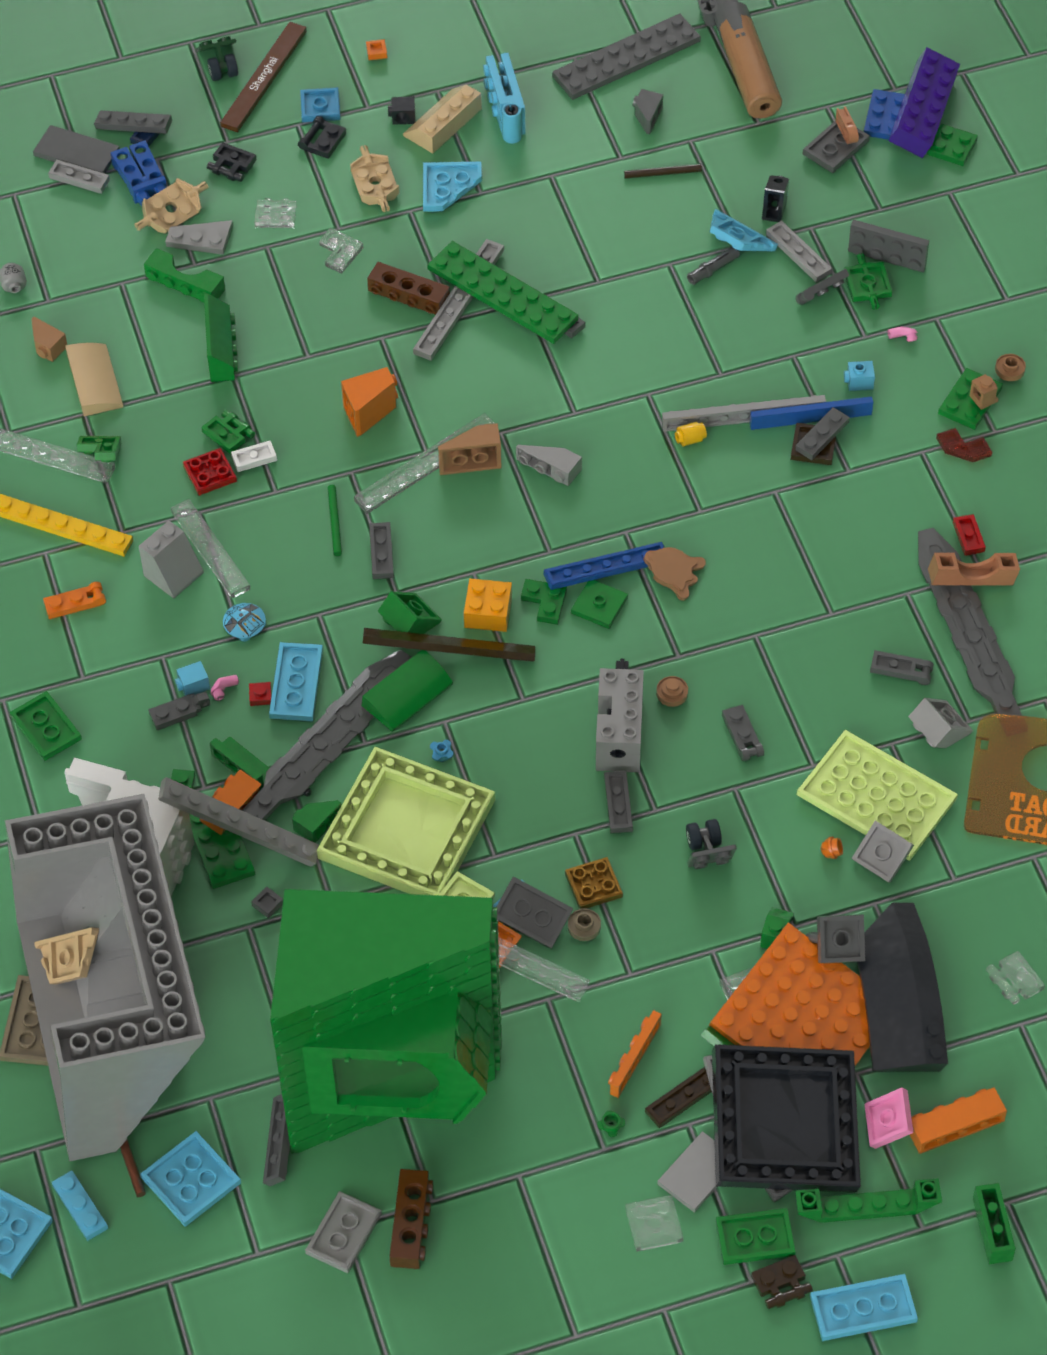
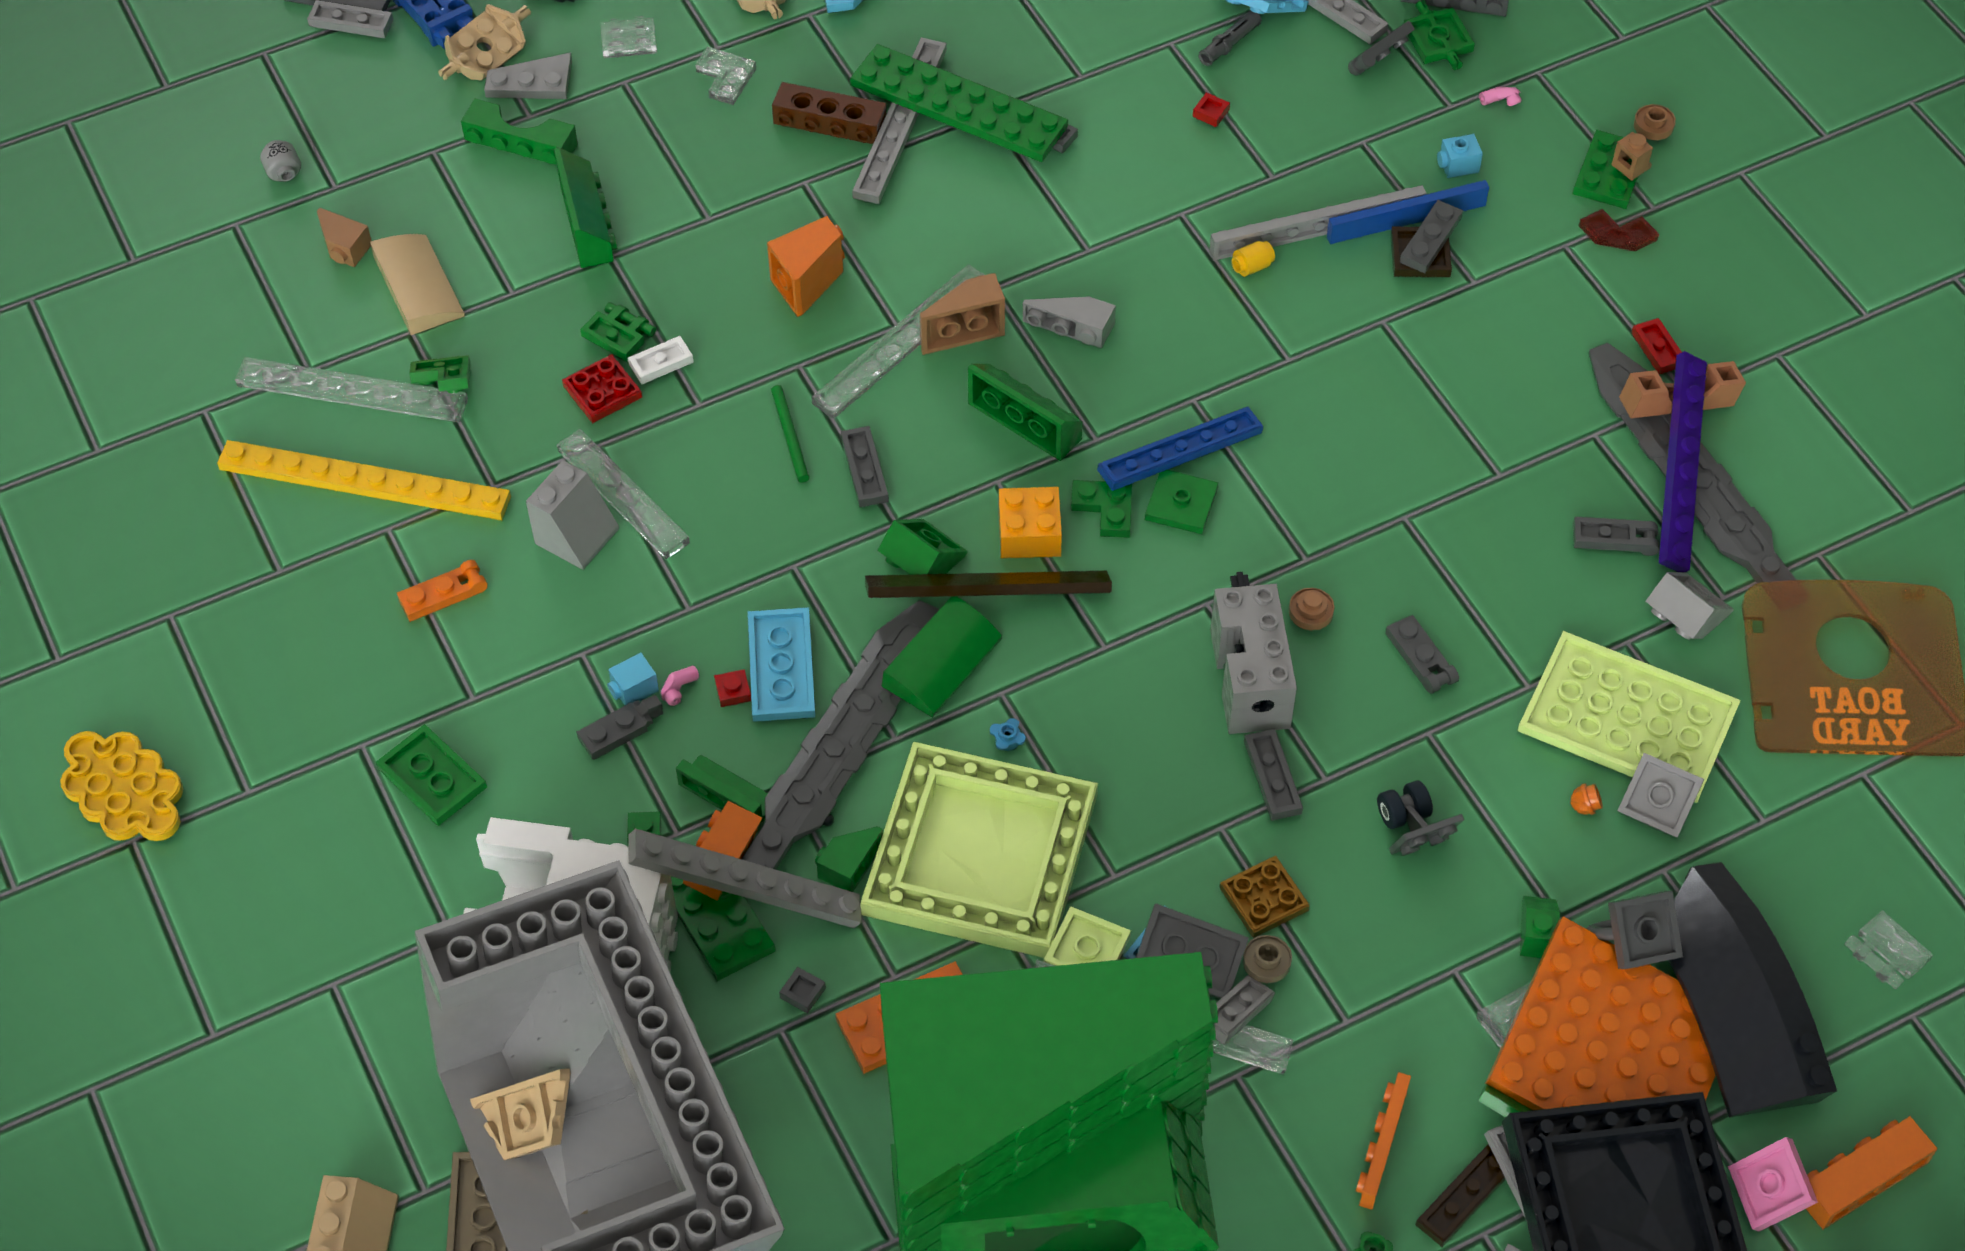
camera: 10 degrees left, 0 degrees up
medium azure dish [223,603,266,642] -> none
medium nougat tile [644,547,706,601] -> none
none -> green slope [968,364,1083,461]
none -> red plate [1193,92,1230,127]
none -> light grey tile [1215,975,1275,1044]
none -> dark purple plate [1659,351,1707,573]

